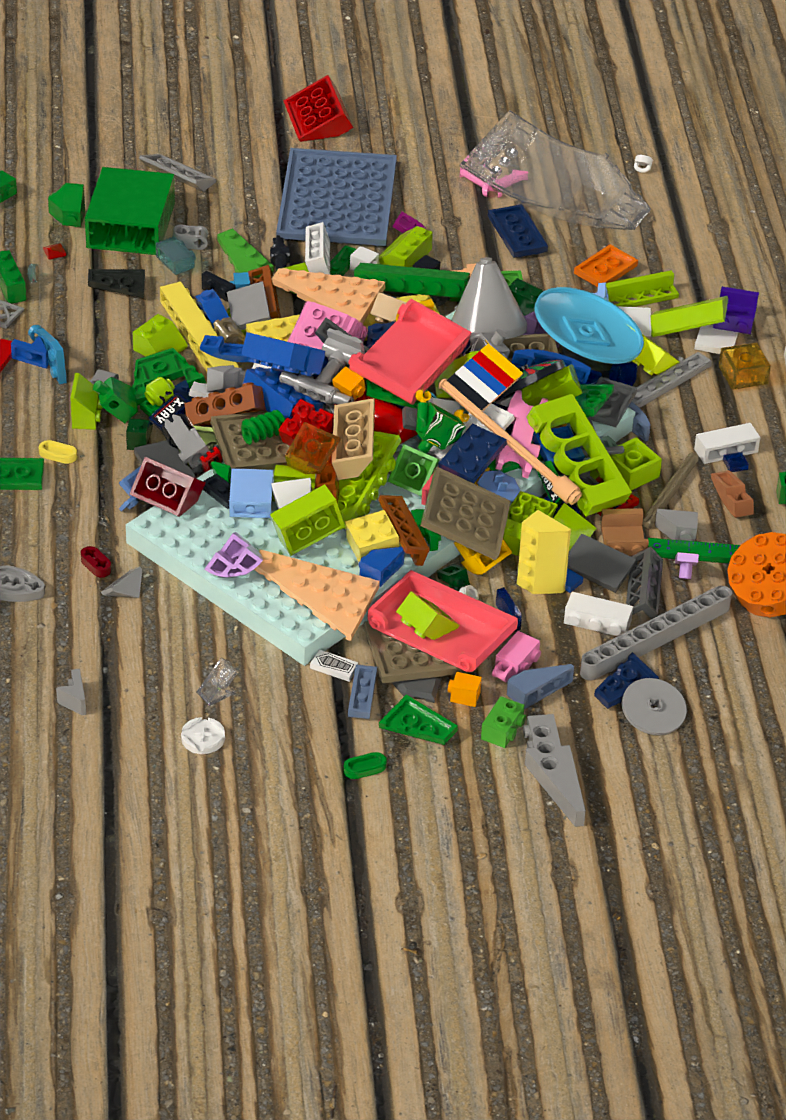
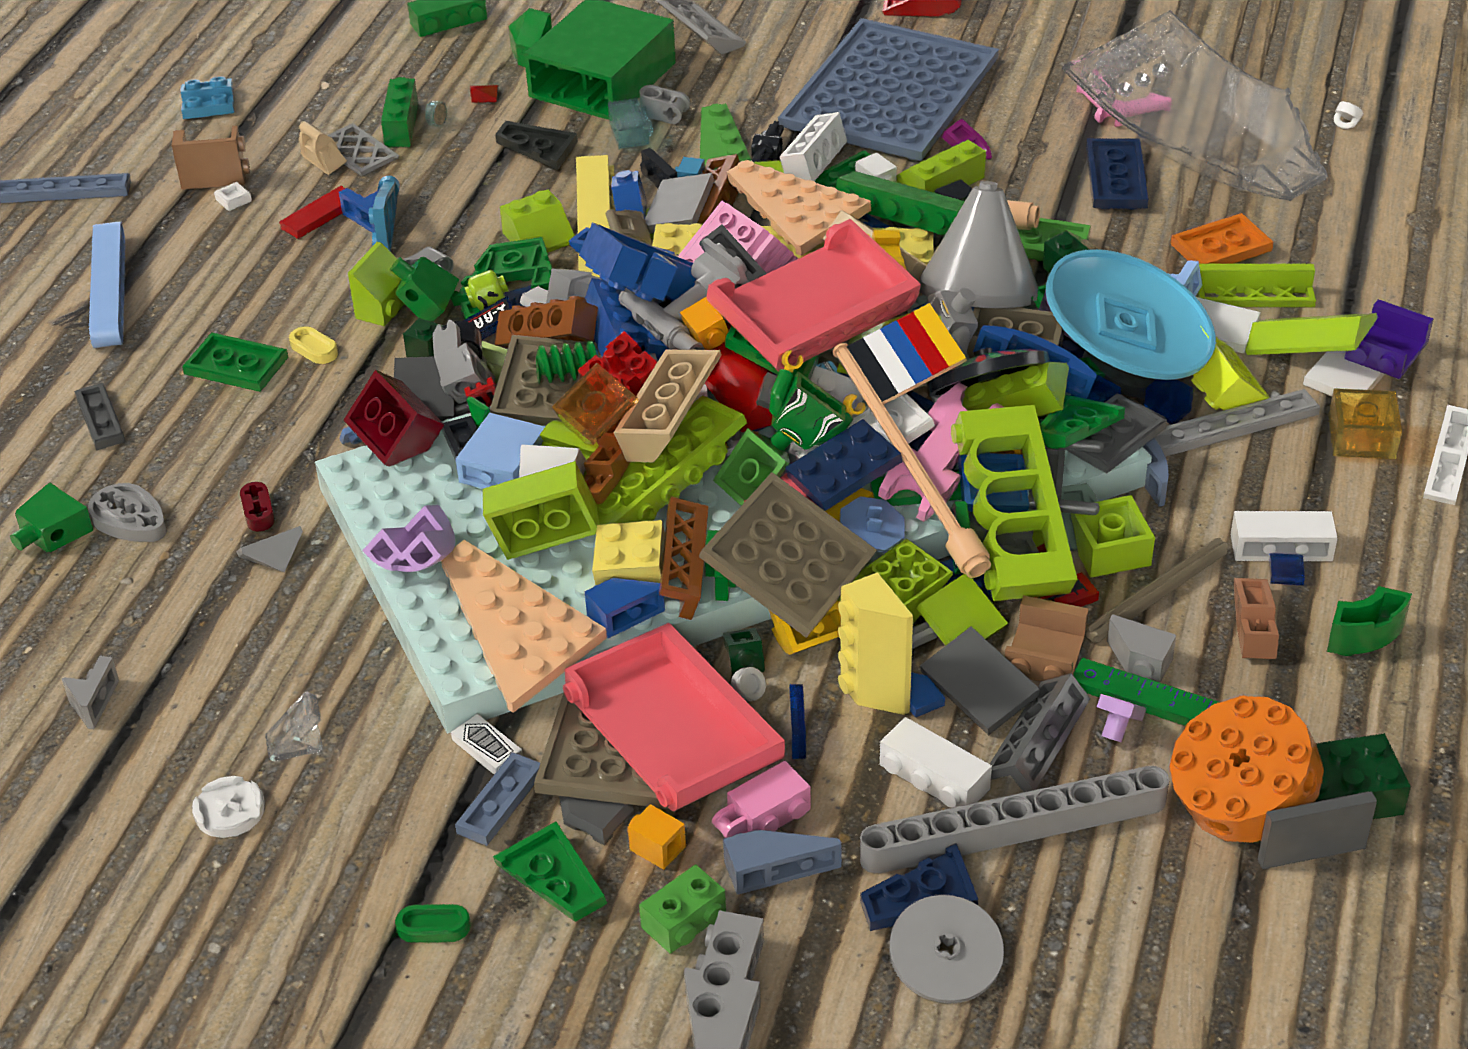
camera: 25 degrees right, 0 degrees up
lime slope [396,591,460,640] -> none

